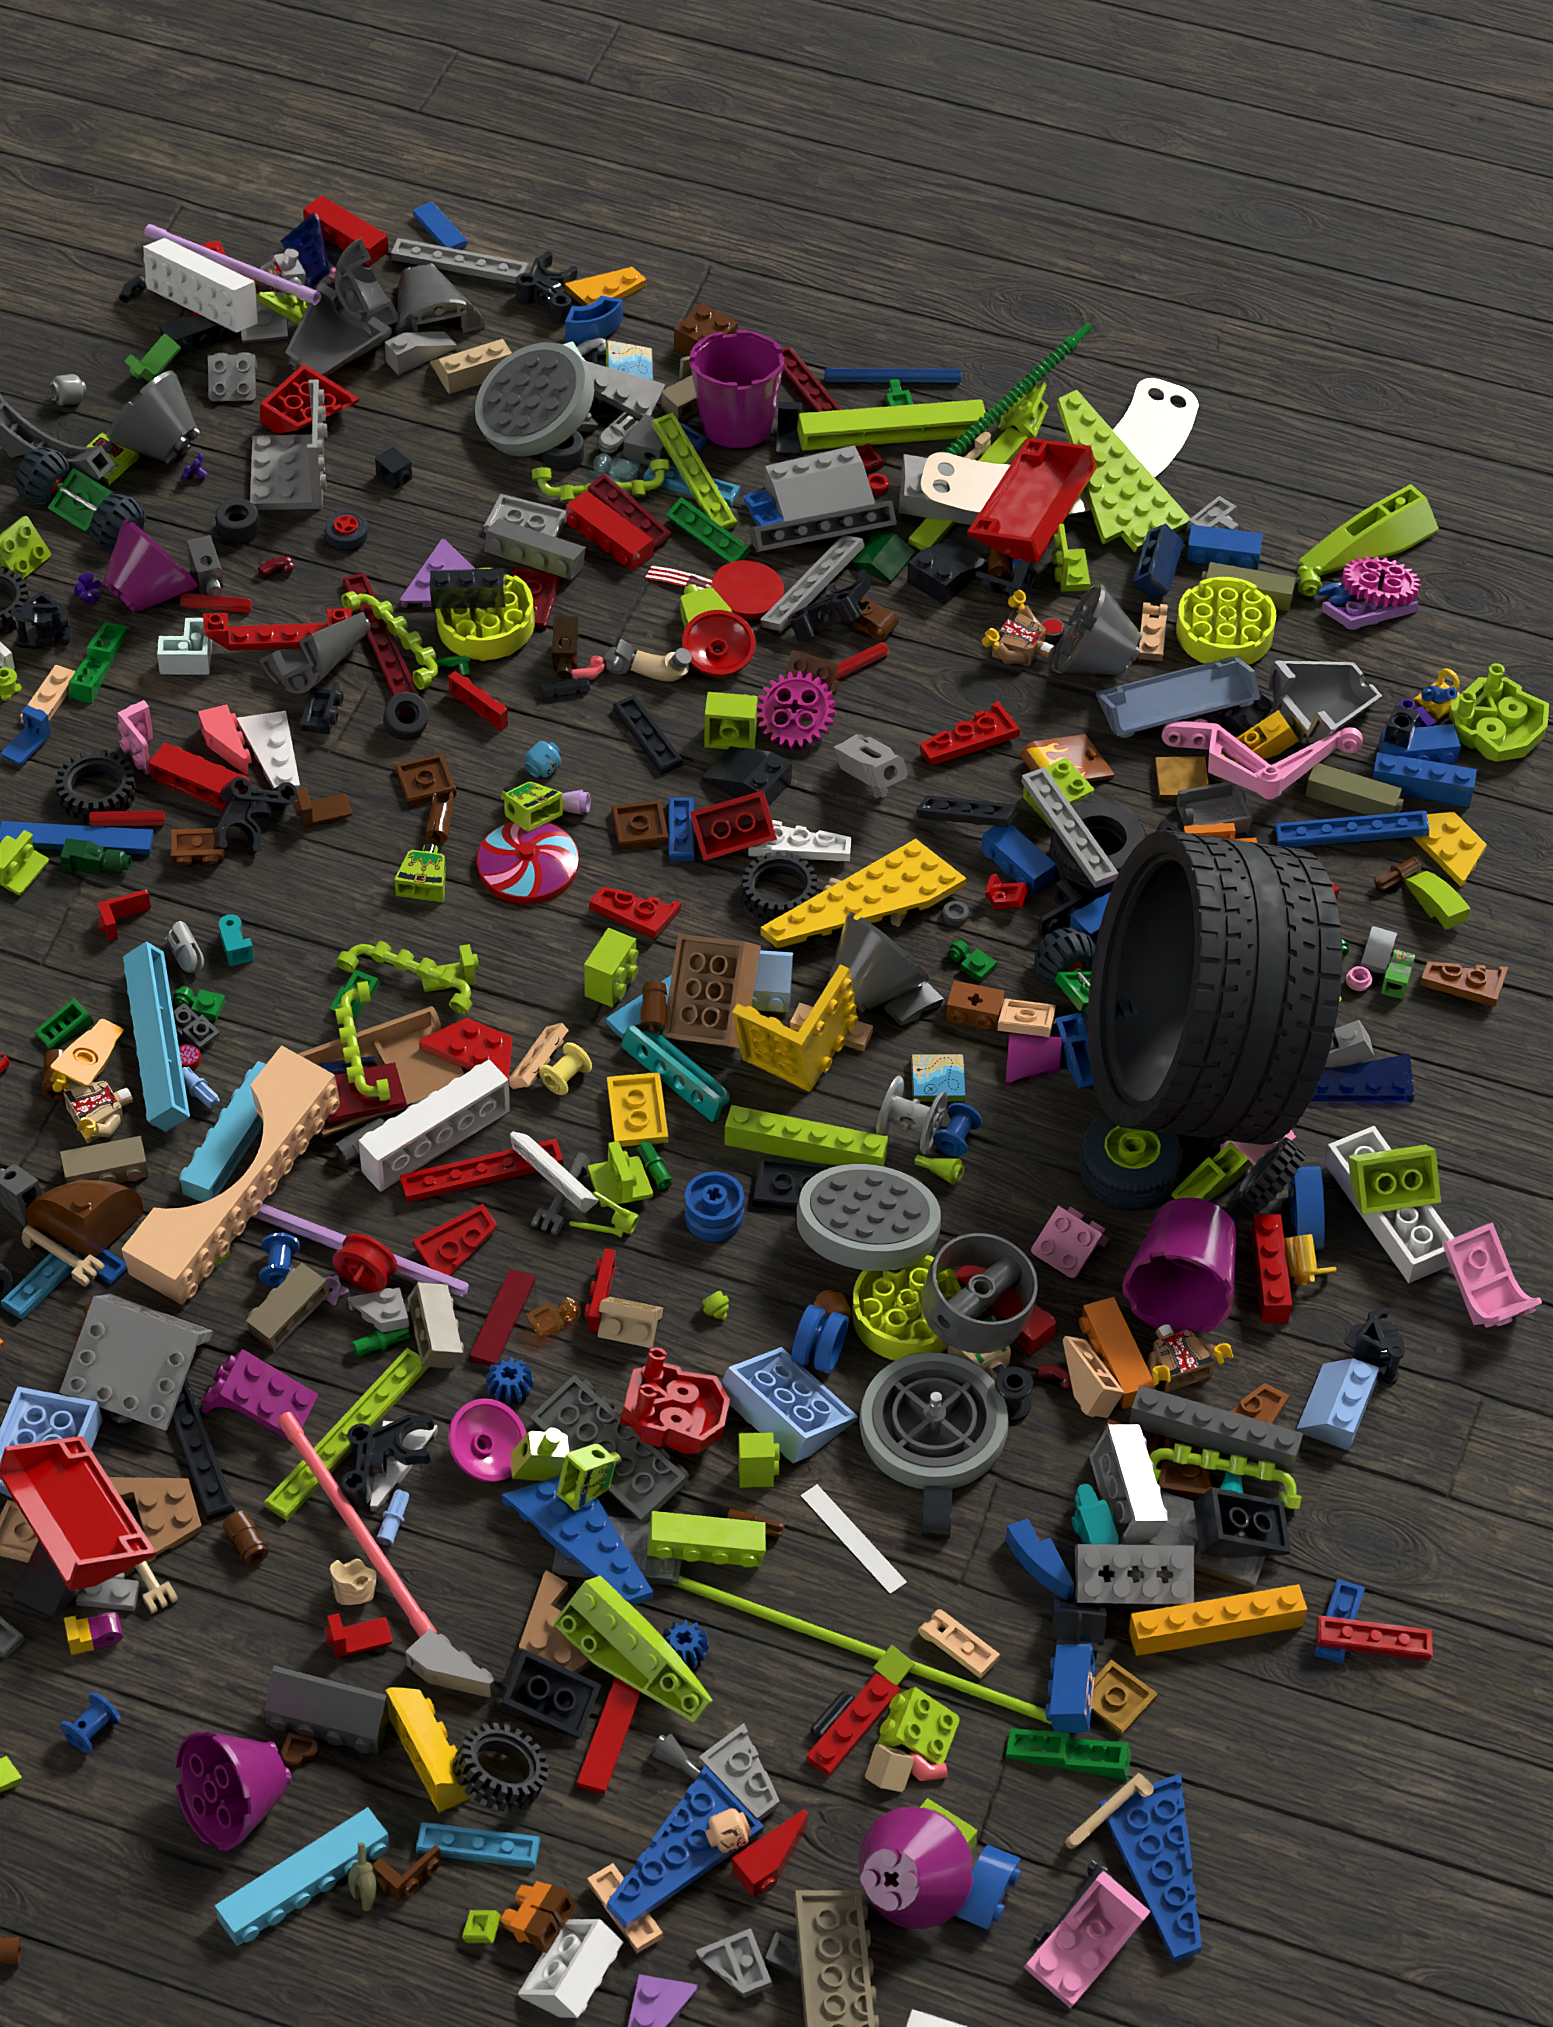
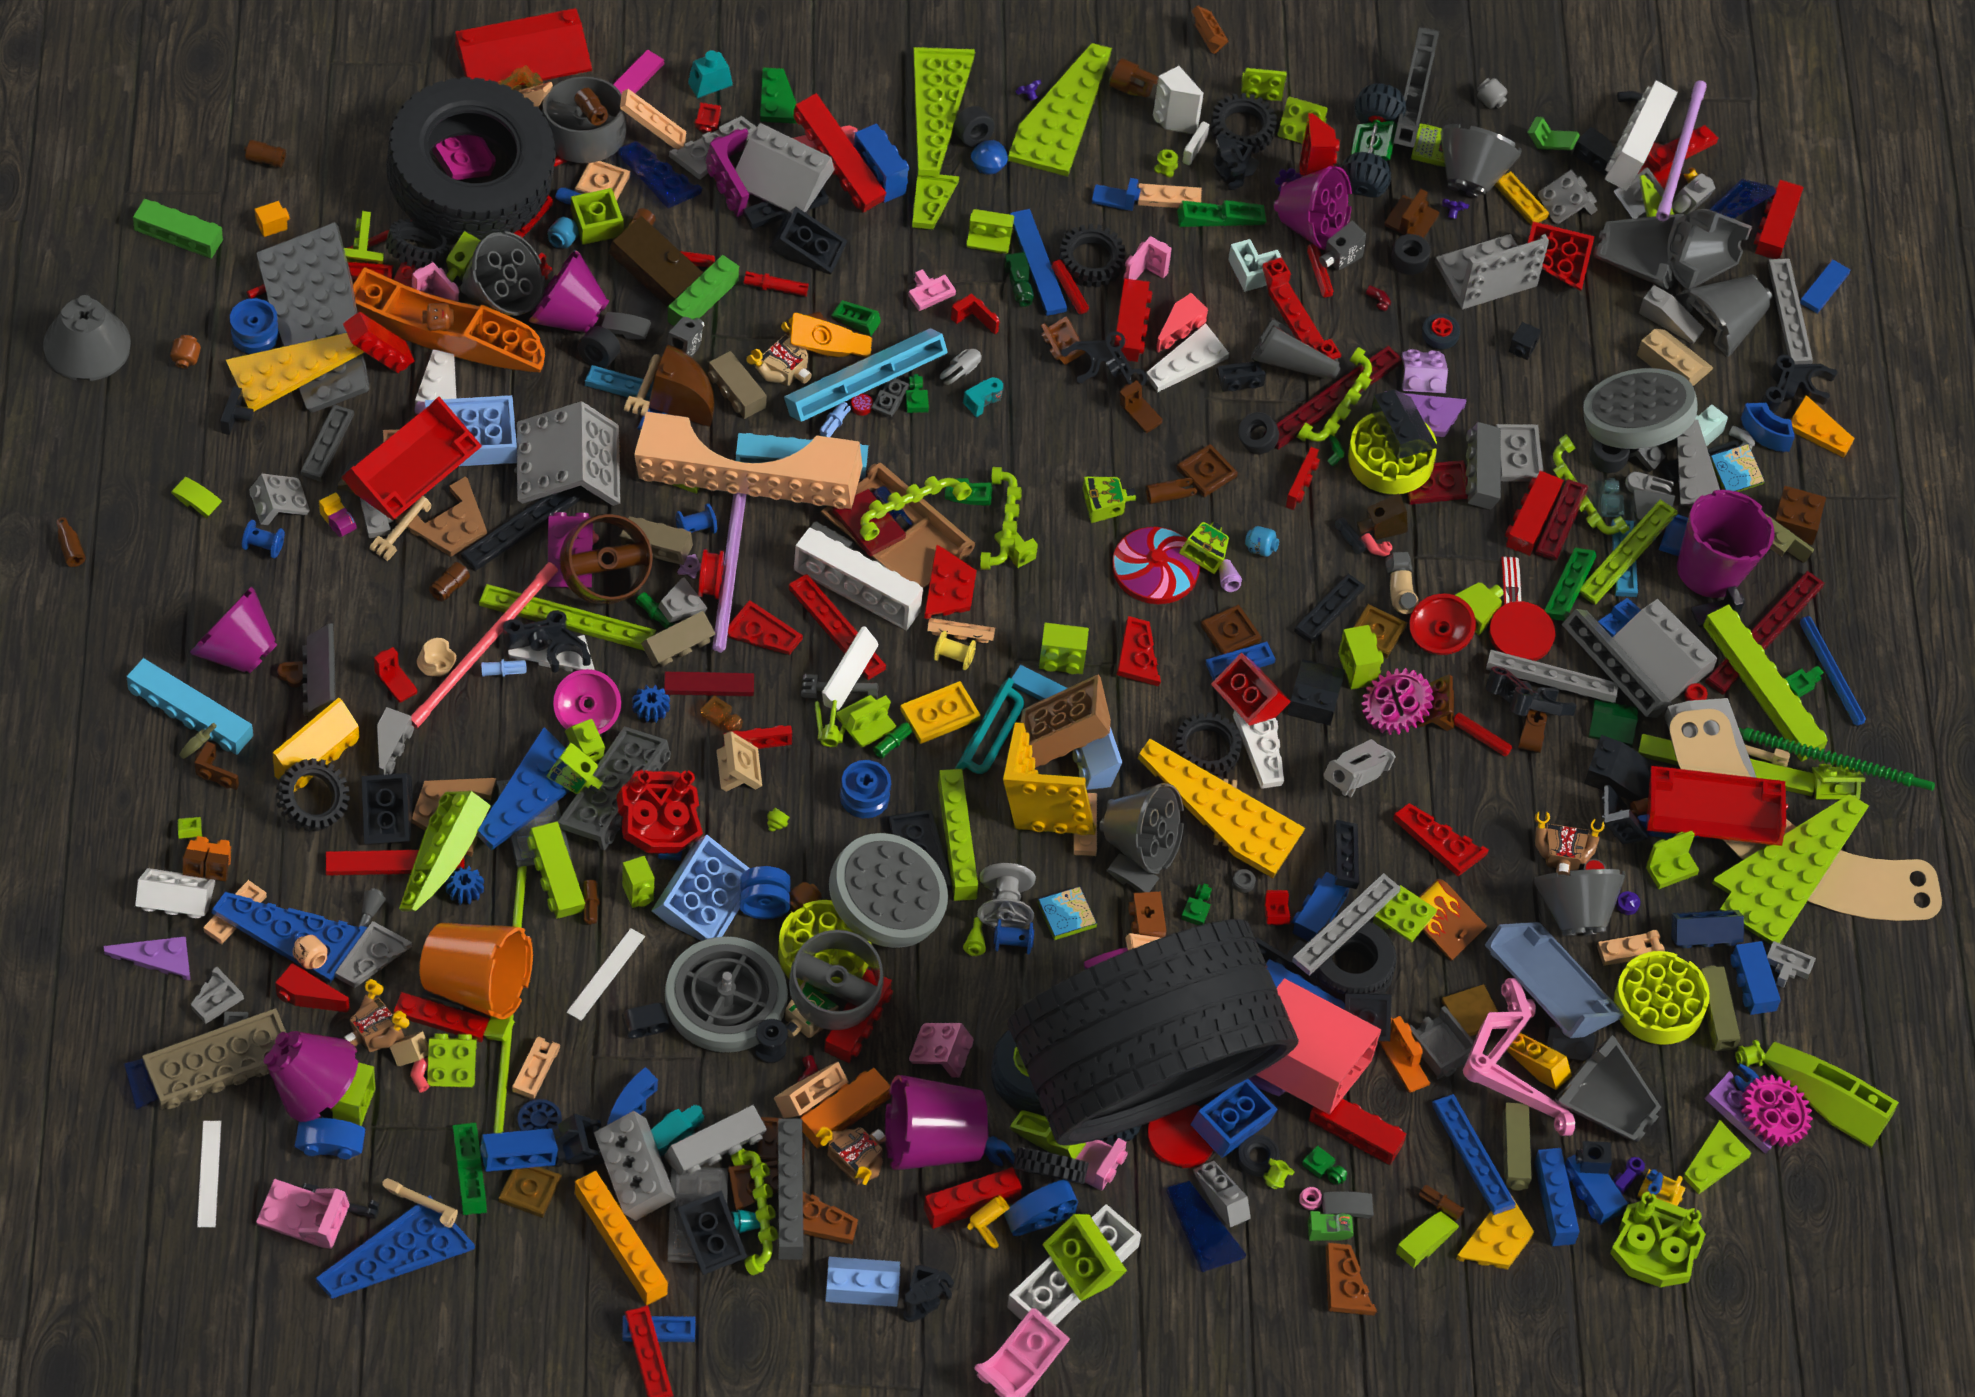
camera: 65 degrees right, 5 degrees up
dark azure tile [416,1822,540,1869] -> none
reddish brown piece [639,981,668,1032] -> none
none -> light grey bracket [249,474,310,525]
none -> torso [343,979,409,1052]
none -> orange cone [420,923,533,1019]
none -> dark blue wheel [518,1099,562,1131]
none -> reddish brown cylinder [559,514,653,605]
none -> bright pink hinge [908,269,956,311]
none -> red slope [1299,113,1339,177]
none -> pearl gold tile [1354,604,1407,658]
none -> reddish brown bracket [1384,189,1439,238]
none -> lavender bracket [1402,349,1448,393]
none -> yellow tile [1495,171,1549,226]
none -> lime wing [1683,1120,1751,1194]

